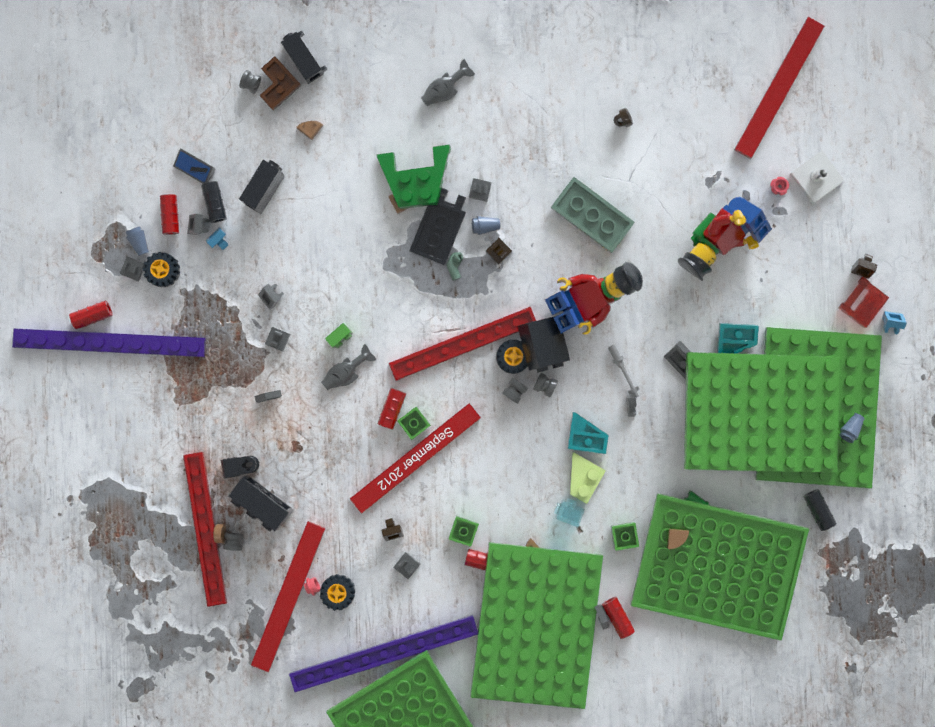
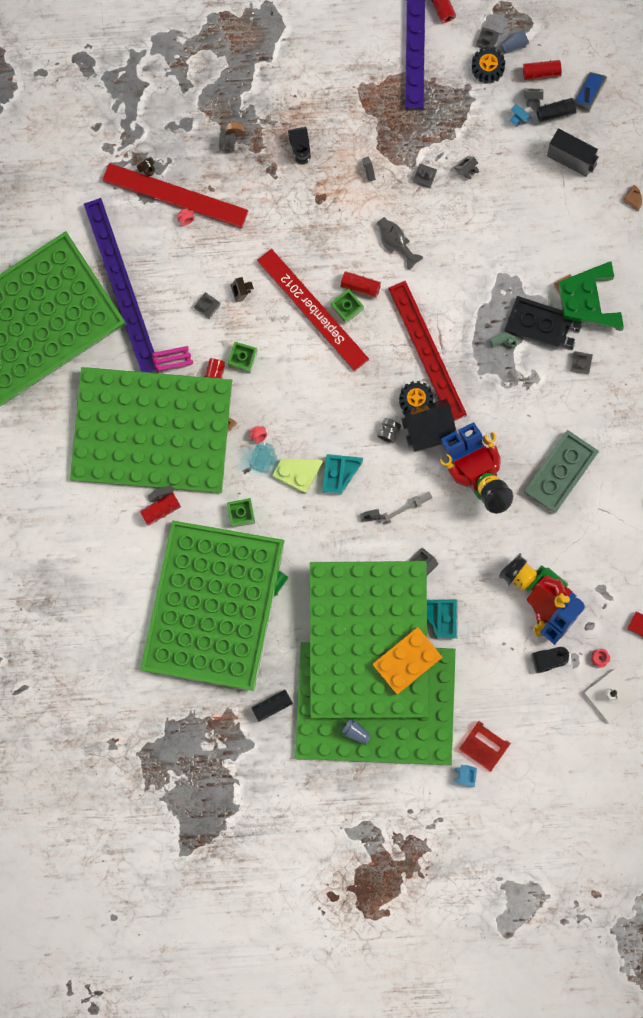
camera: 95 degrees right, 10 degrees down
red tile [183,452,227,607] -> none
black brick [228,475,294,532] -> none
black wheel [320,574,355,611] -> none
bright green piece [325,323,353,348] -> none
sand blue cone [472,216,500,235] -> none
dark brown tile [485,238,512,265] -> none
dark grey wheel [502,378,528,404] -> none
medium nougat tile [667,529,689,549] -> none
dark brown tile [851,254,877,279] -> none
none -> dark brown tile [136,157,155,176]
none -> dark pink tile [151,346,193,372]
none -> coral plate [250,426,268,443]
none -> light orange plate [372,627,443,695]
none -> black piece [531,647,569,673]

